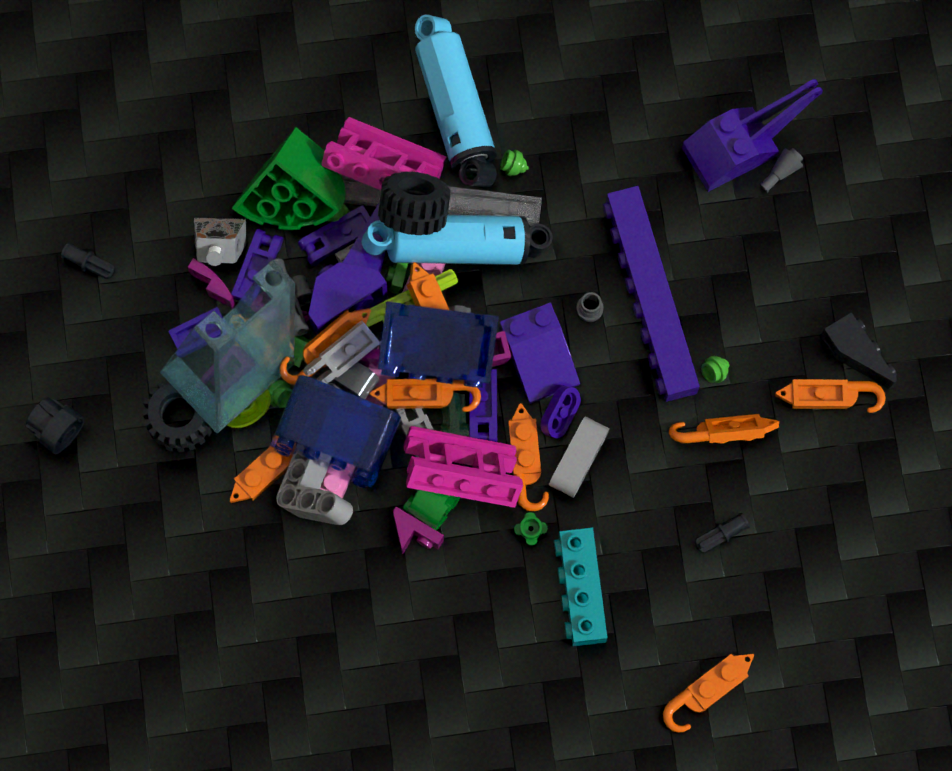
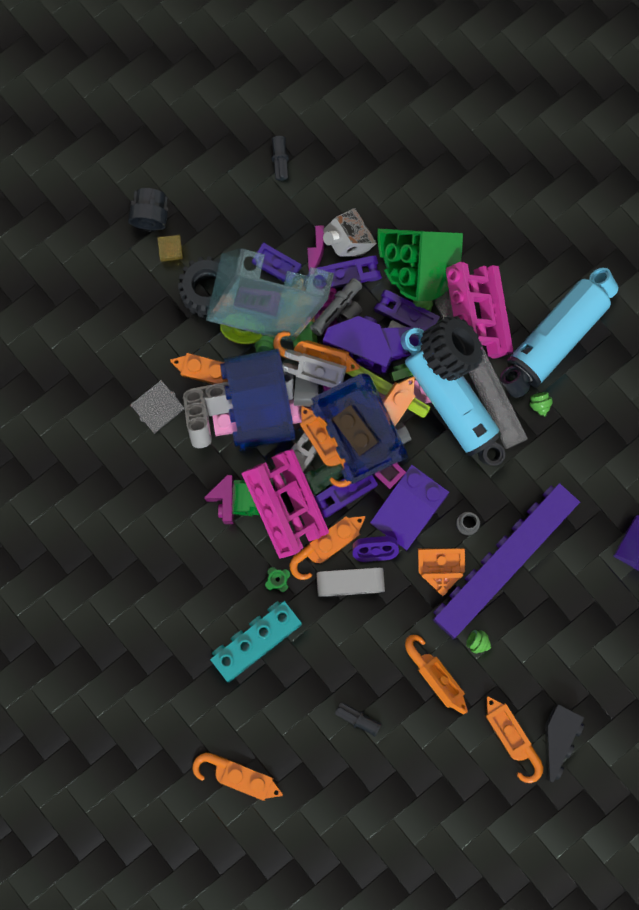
camera: 65 degrees right, 5 degrees up
none -> clear piece [131,381,185,433]
none -> clear yellow plate [158,235,183,261]
none -> dark brown plate [332,405,379,456]
none -> orange slope [418,548,465,596]

